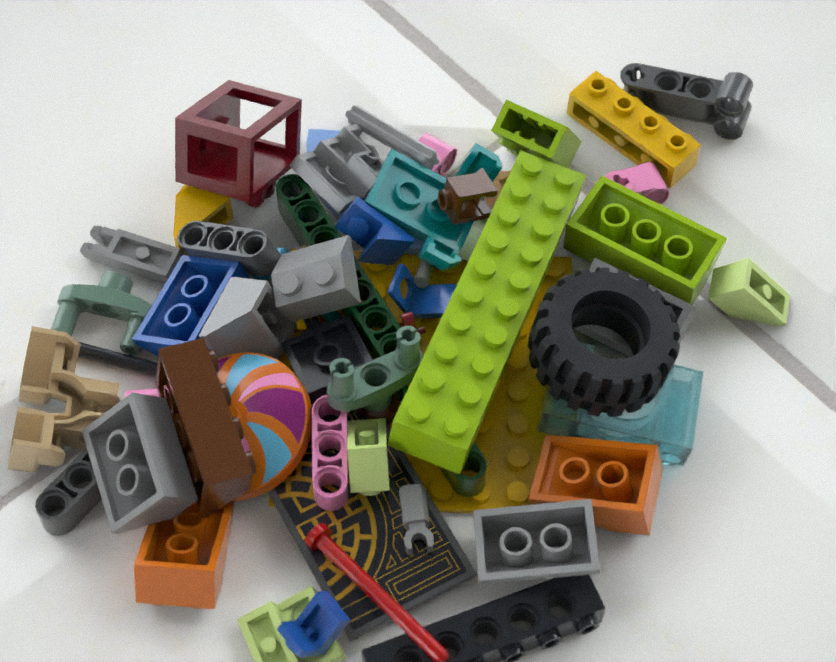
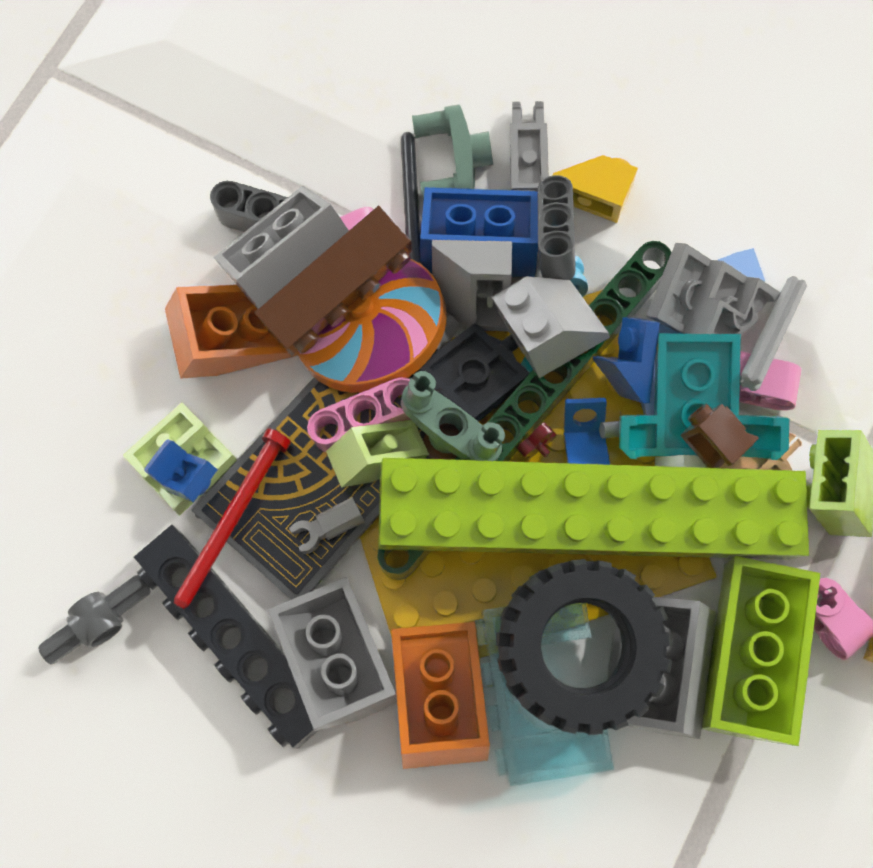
camera: 75 degrees right, 15 degrees up
tan piece [8,326,121,472] -> none
dark red piece [175,80,302,208] -> none
yellowish green slope [708,258,790,326] -> none

